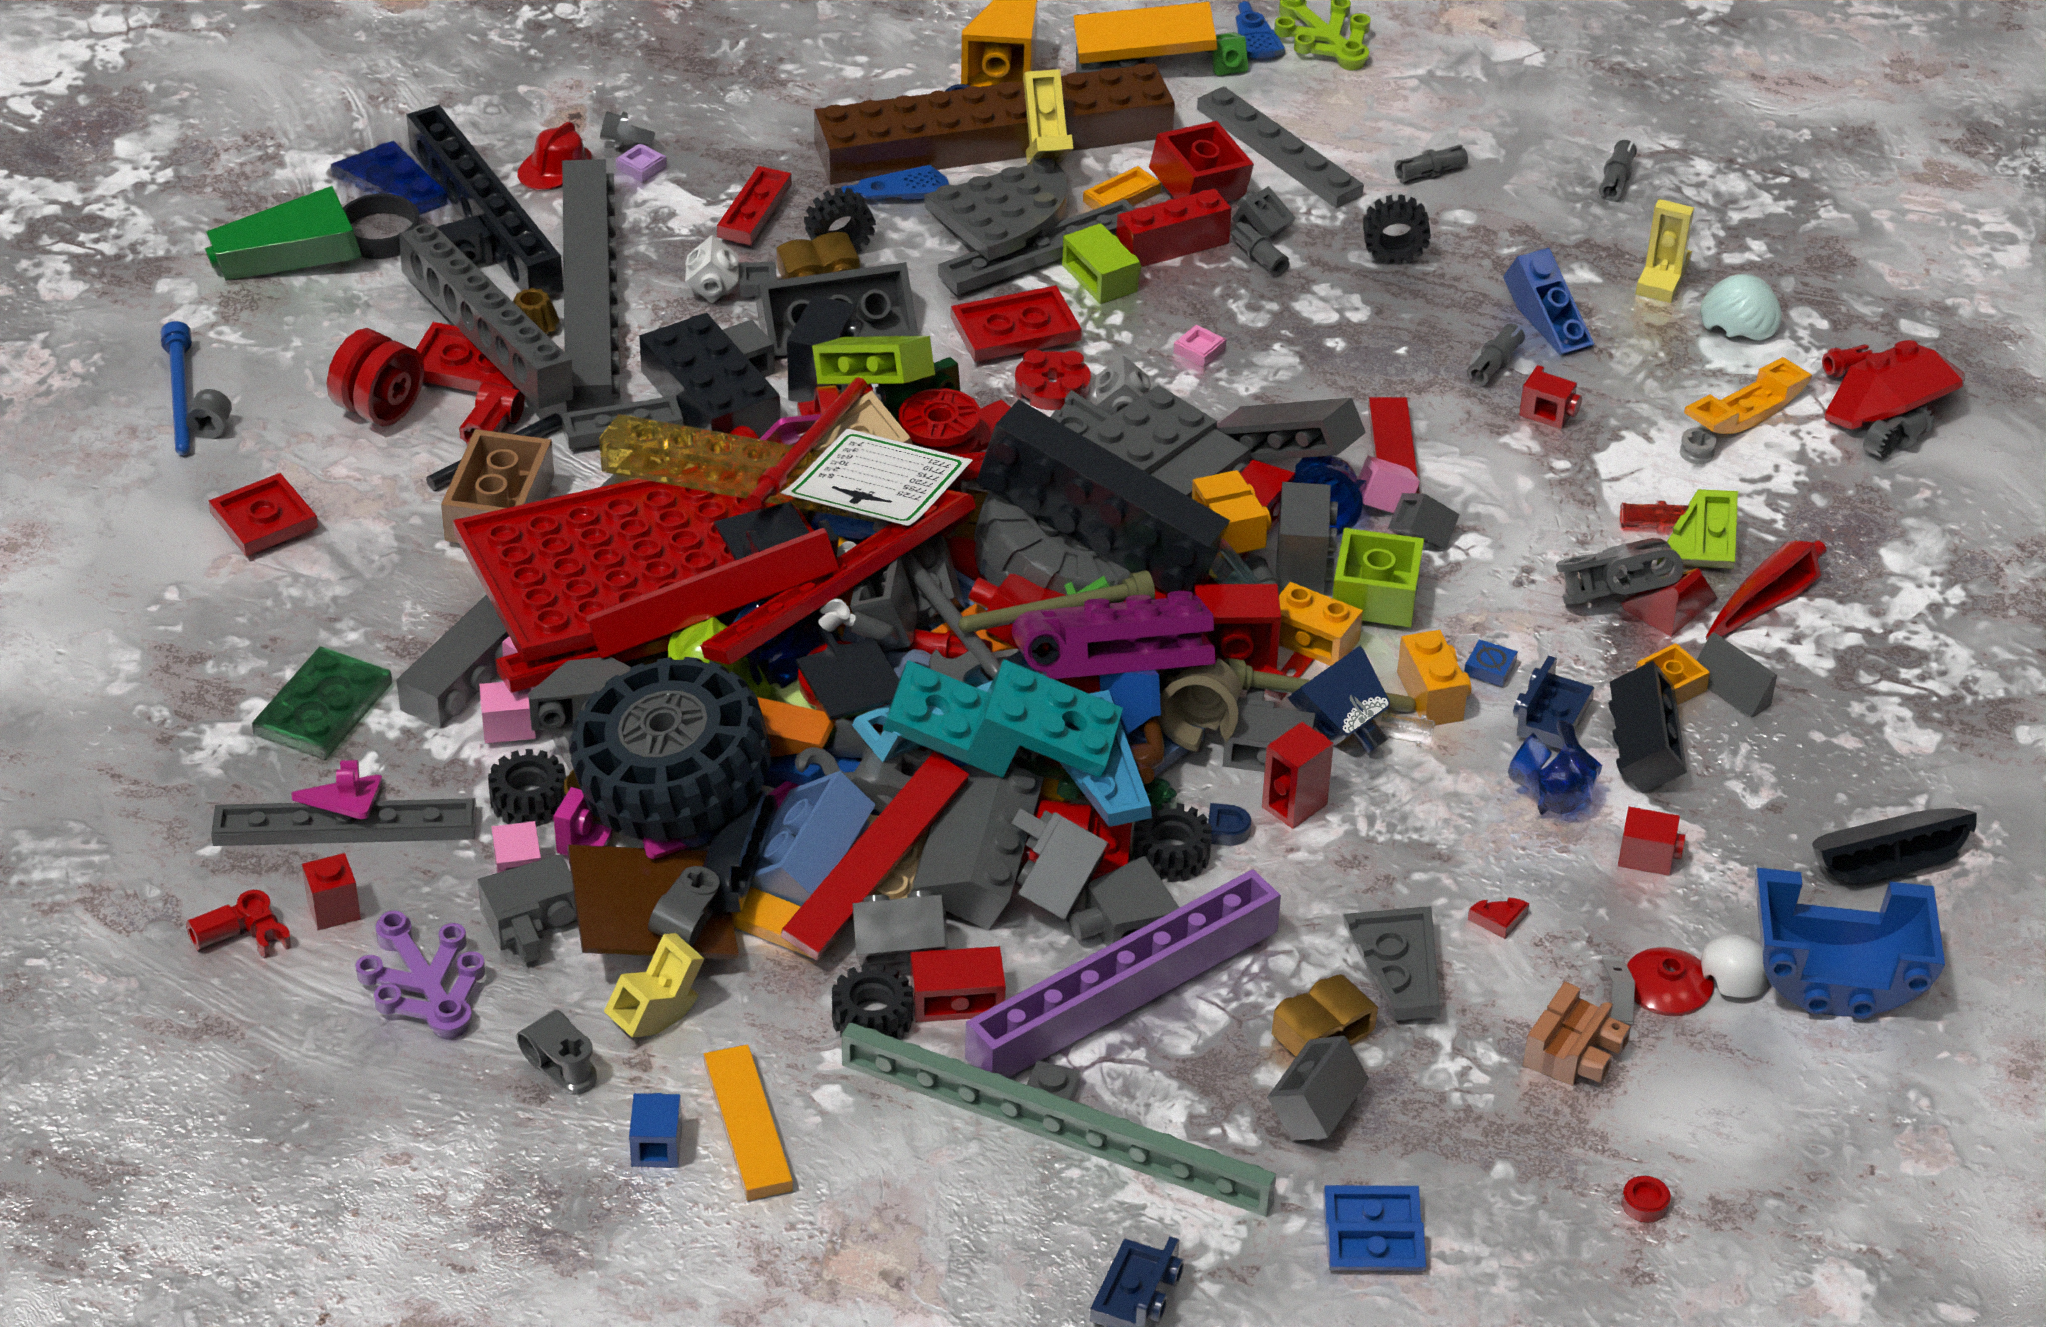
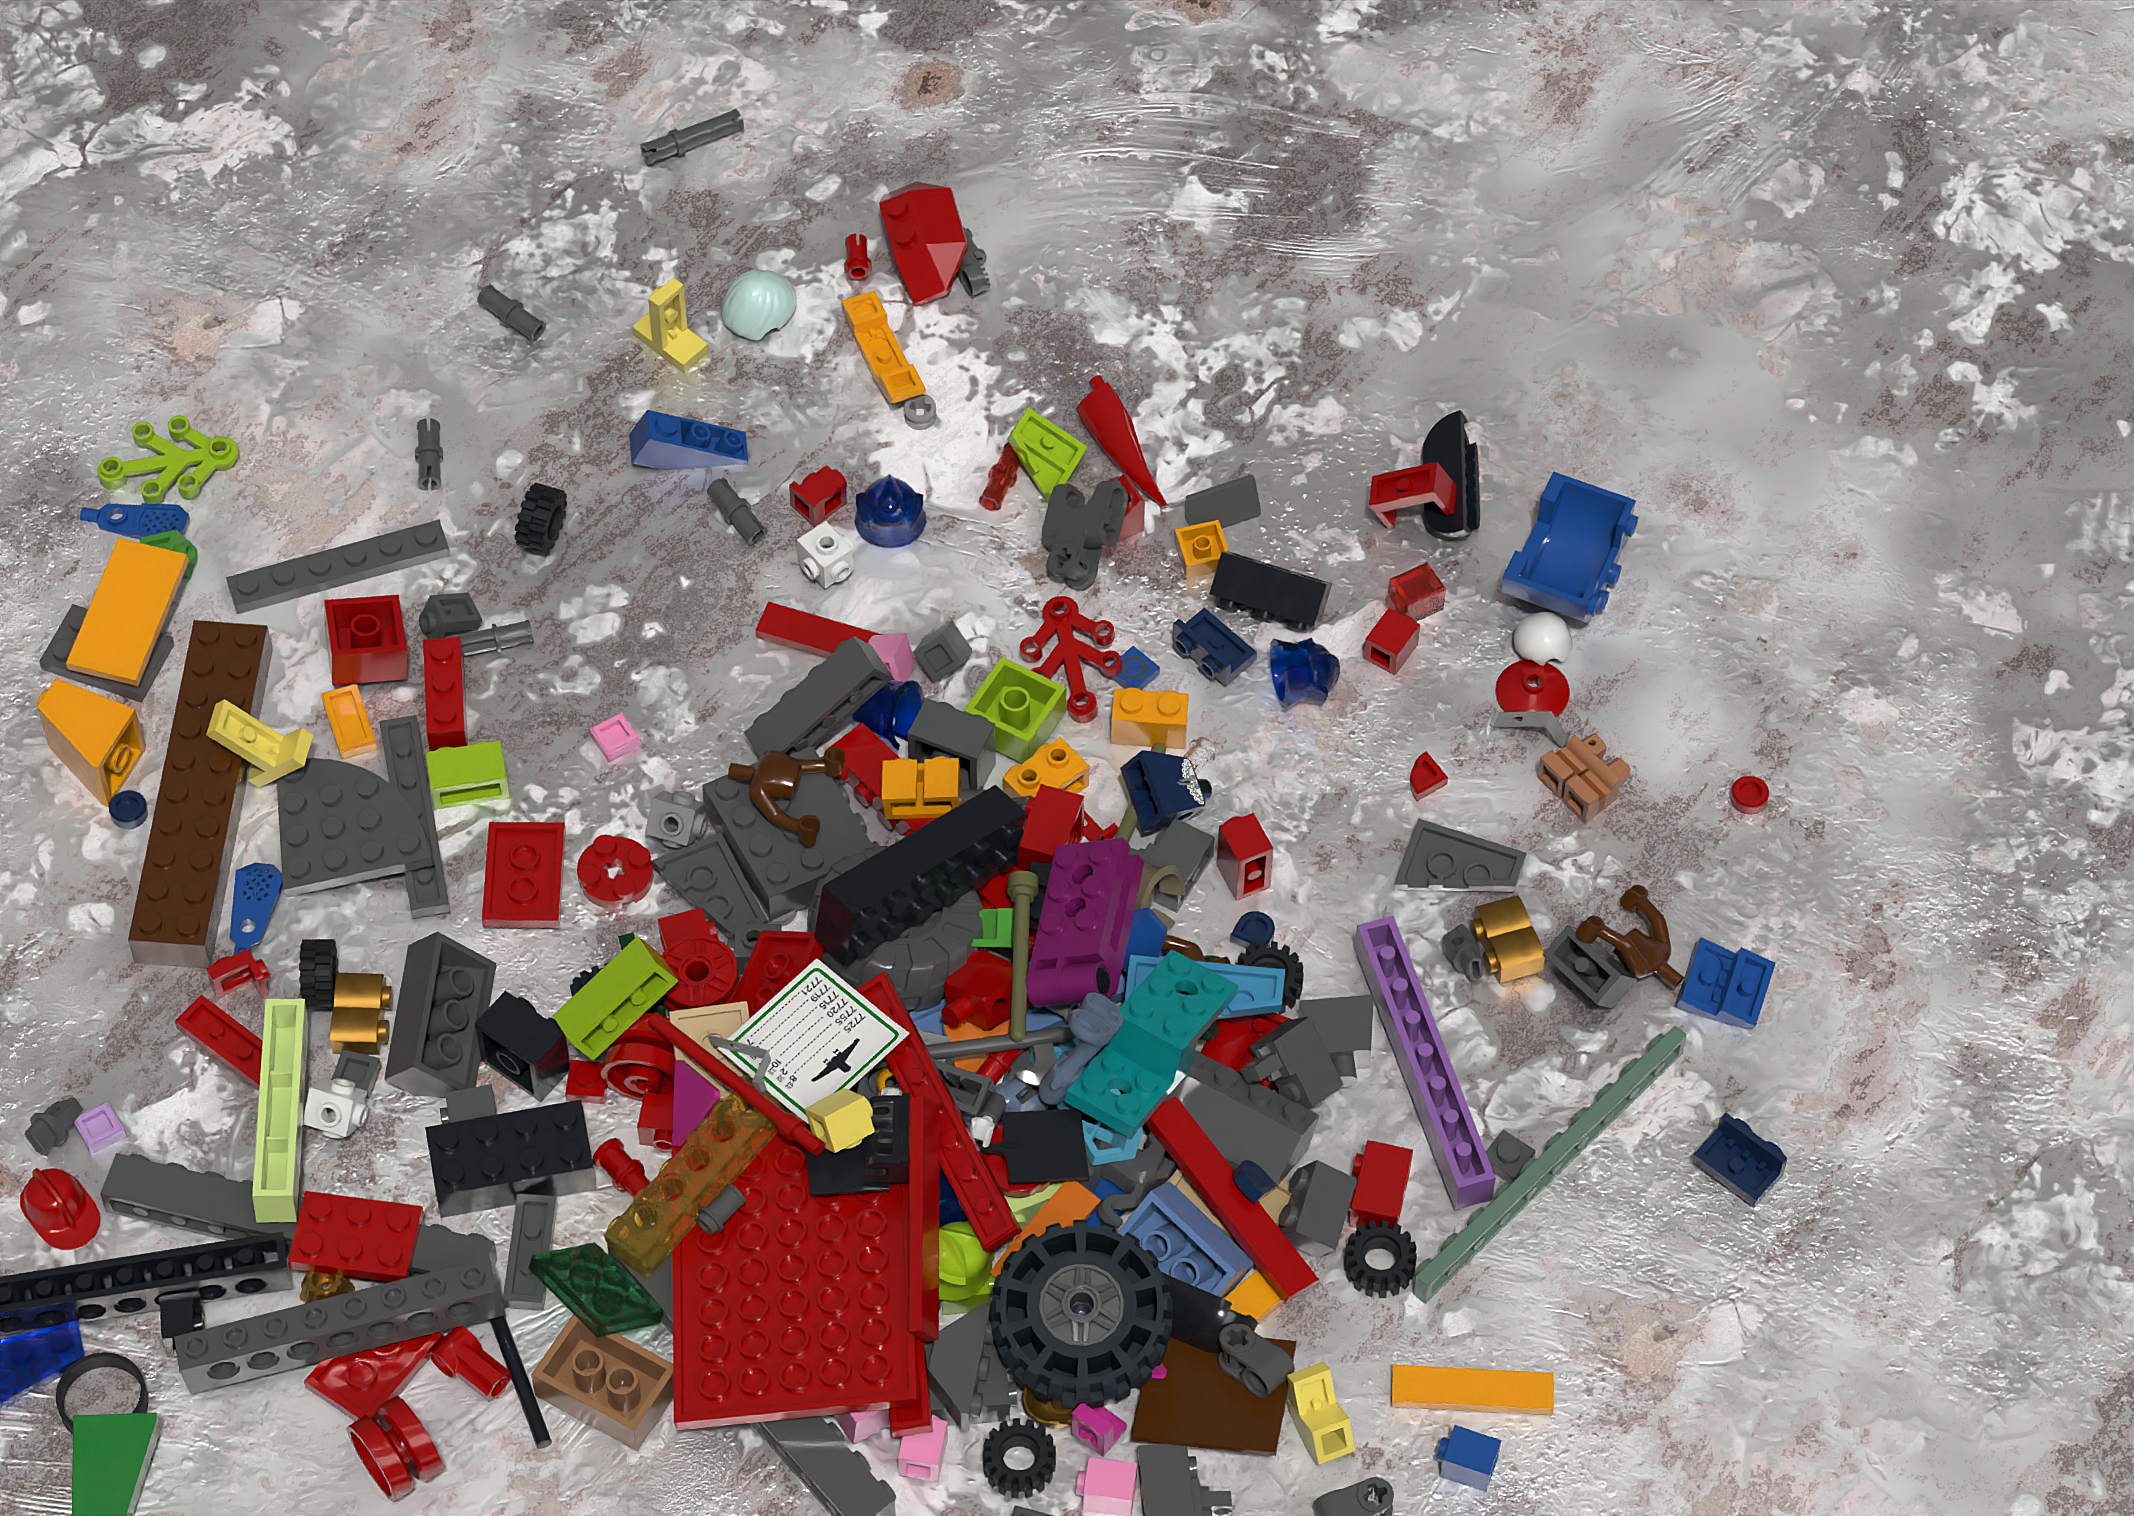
camera: 70 degrees left, 15 degrees up
none -> red bracket [206,948,271,999]
none -> yellowish green brick [252,999,309,1223]
none -> red plate [288,1191,424,1282]
none -> clear green plate [528,1242,664,1337]
none -> dark grey pin [640,109,744,165]
none -> dark grey pin [695,1184,746,1235]
none -> light grey piece [707,1031,771,1093]
none -> reddish brown piece [728,747,845,846]
none -> white brick [797,521,855,588]
none -> light yellow brick [804,1088,875,1153]
none -> clear blue helmet [854,474,927,548]
none -> red plant [1020,596,1122,723]
none -> sand blue piece [1039,992,1123,1105]
none -> dark blue tile [1233,1160,1278,1203]
none -> red panel [1369,462,1457,528]
none -> clear red brick [1385,562,1446,622]
none -> dark grey piece [1442,924,1484,981]
none -> reddish brown piece [1576,885,1684,989]

